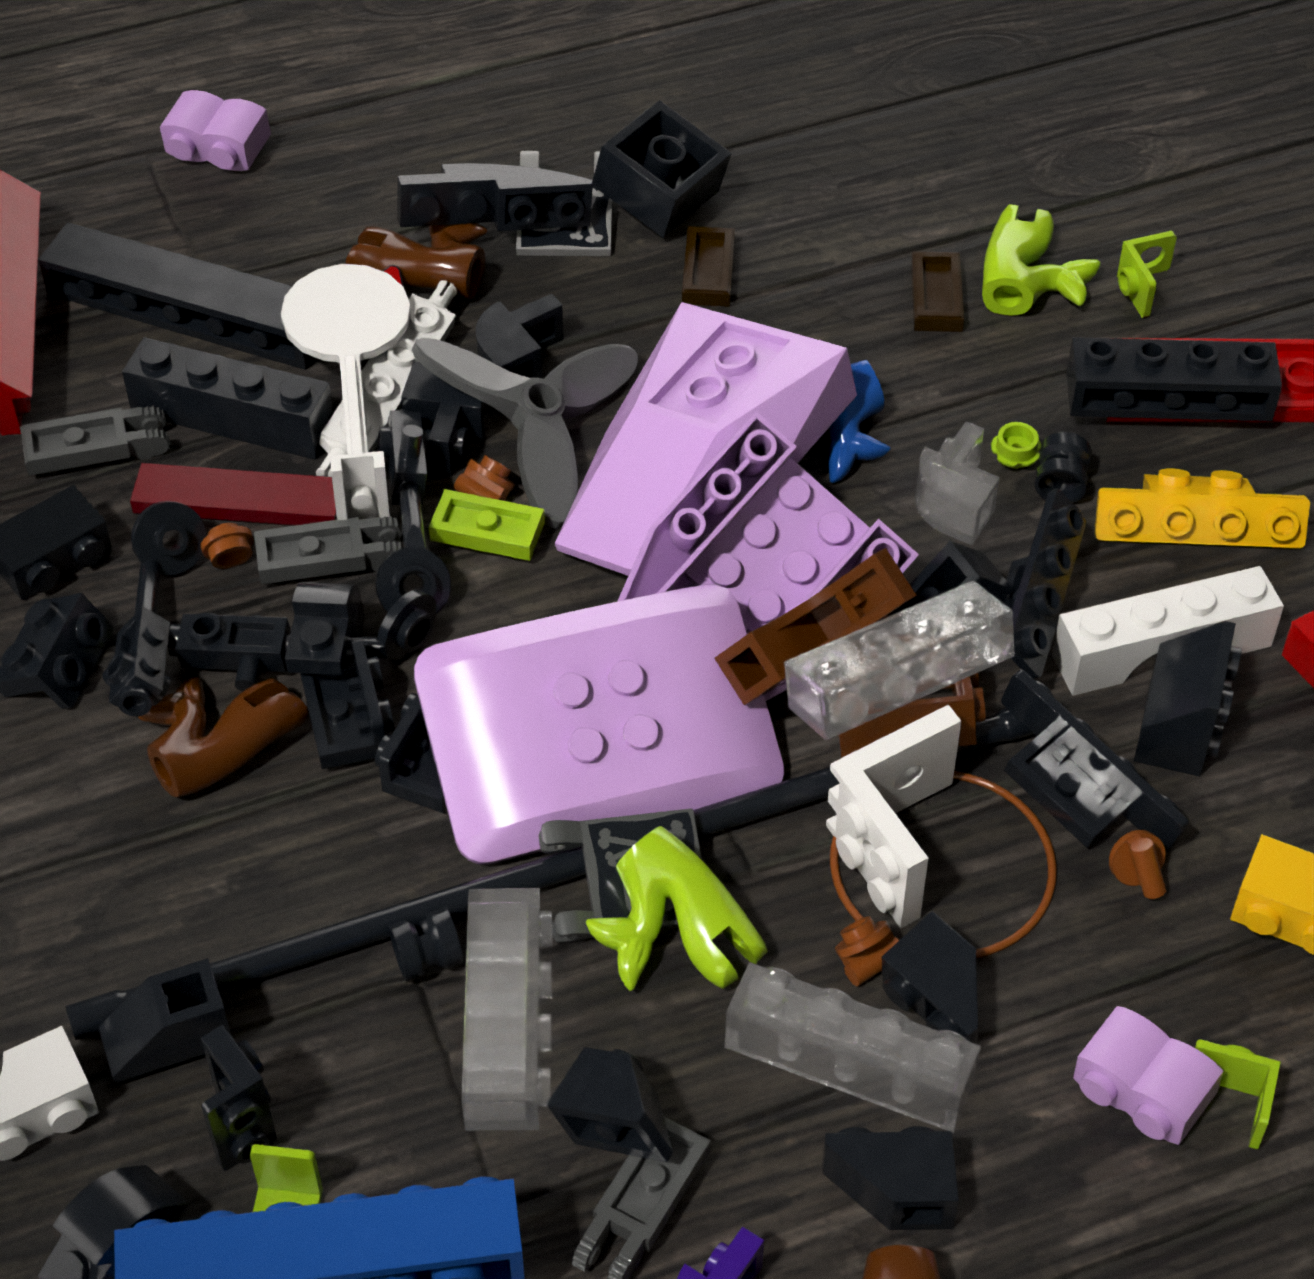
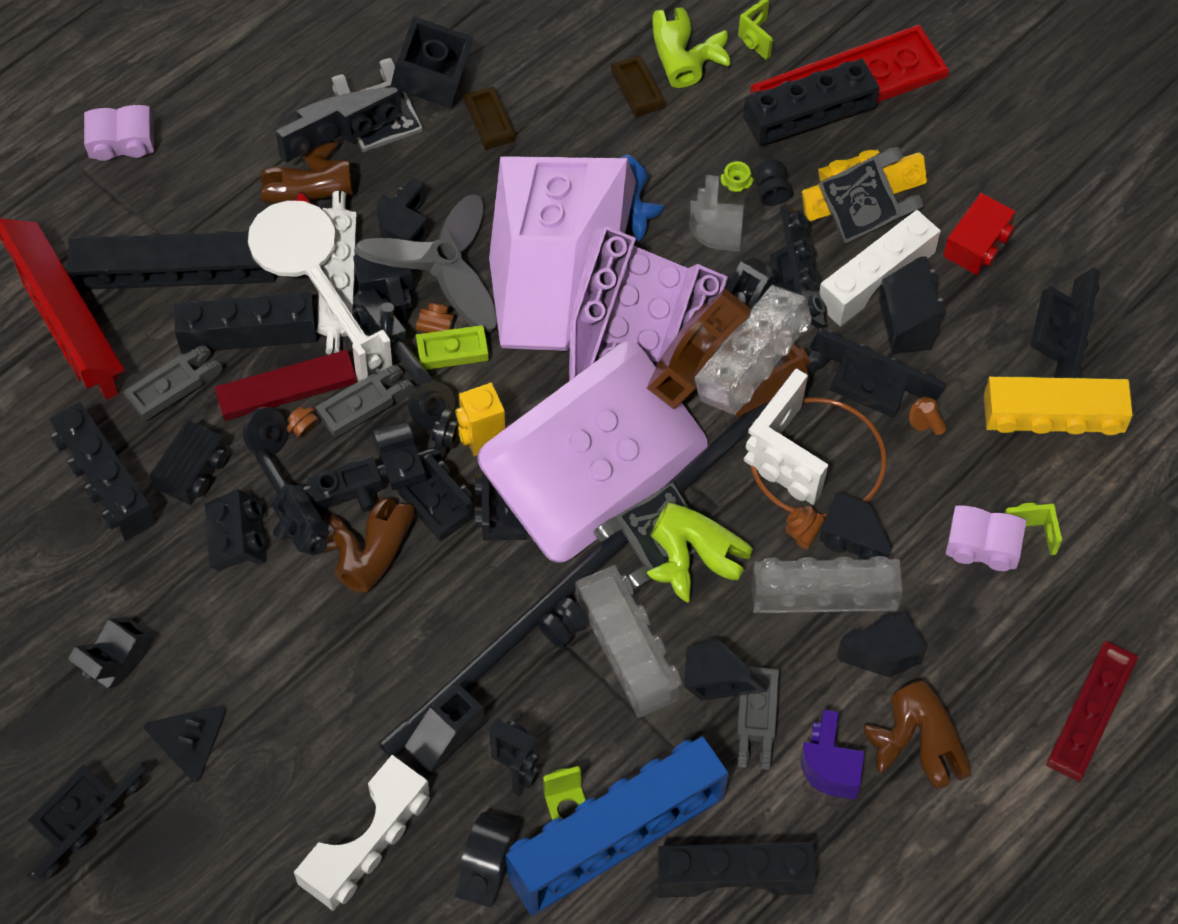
camera: 25 degrees left, 10 degrees up
none -> yellow brick [455,382,505,457]
none -> flag [817,147,923,244]

